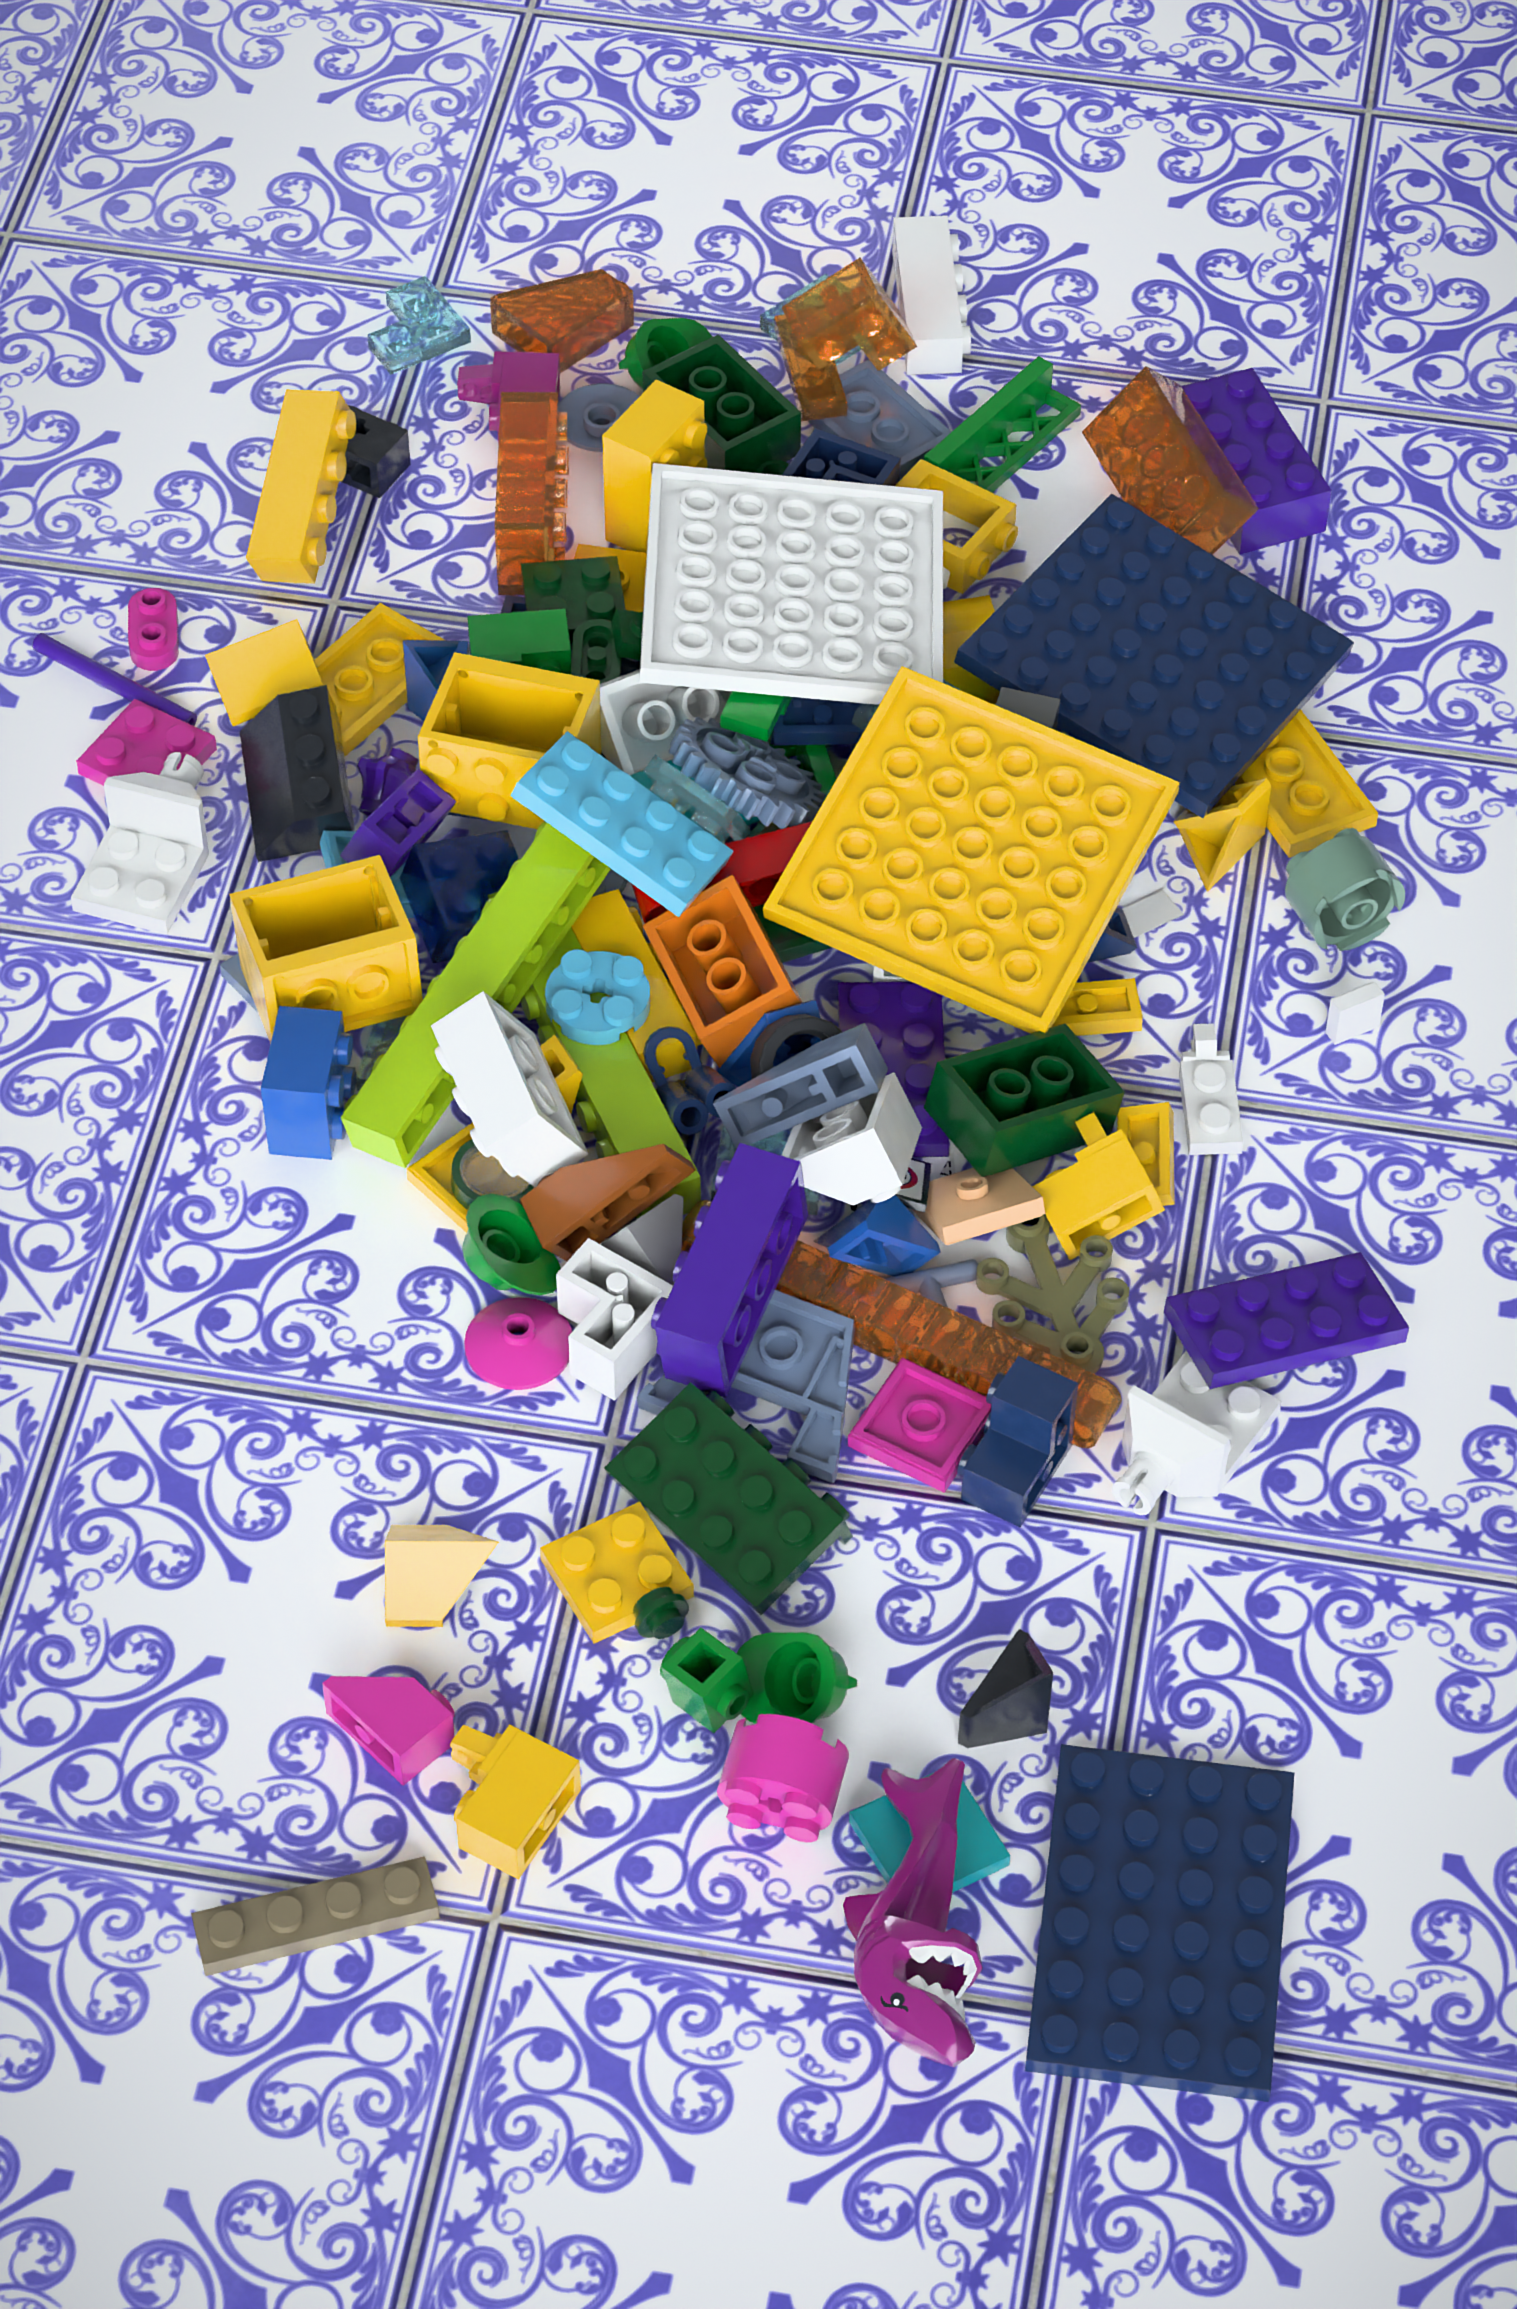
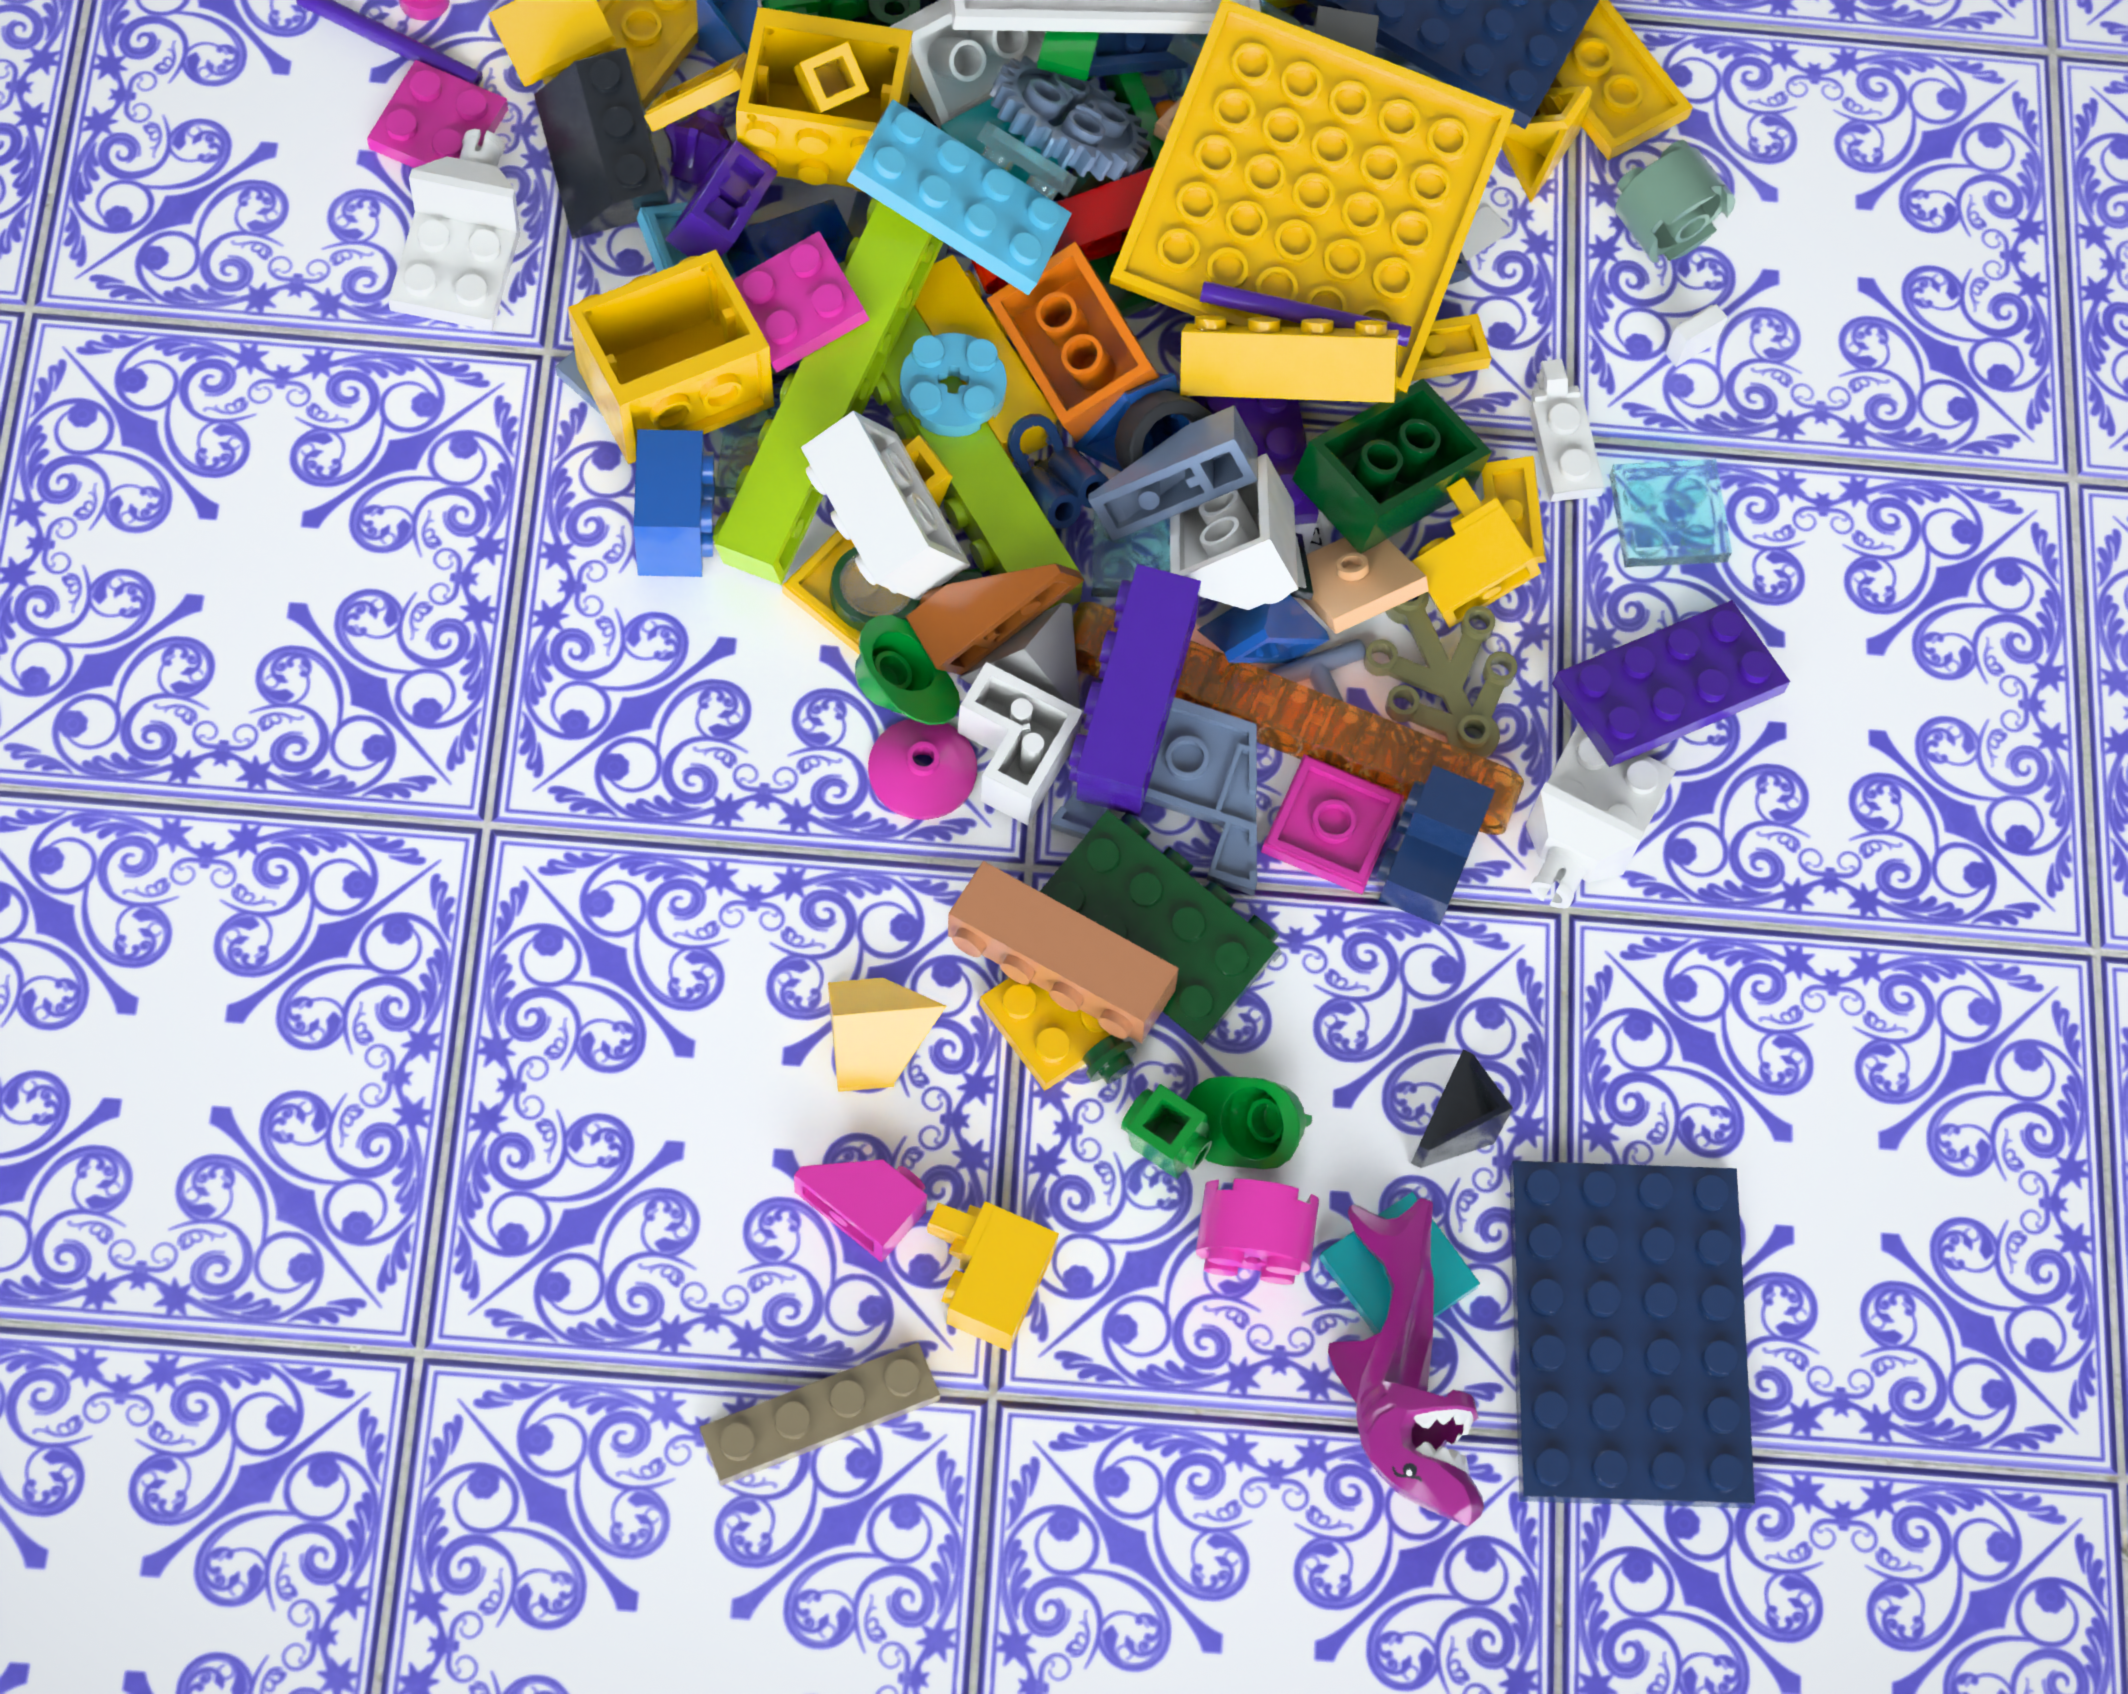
camera: 15 degrees left, 15 degrees up
none -> yellow tile [644,52,748,132]
none -> dark pink plate [733,231,870,373]
none -> yellow brick [793,42,869,114]
none -> nougat brick [948,861,1179,1044]
none -> yellow brick [1180,315,1399,403]
none -> dark purple piece [1199,281,1412,347]
none -> clear light blue plate [1609,459,1732,568]

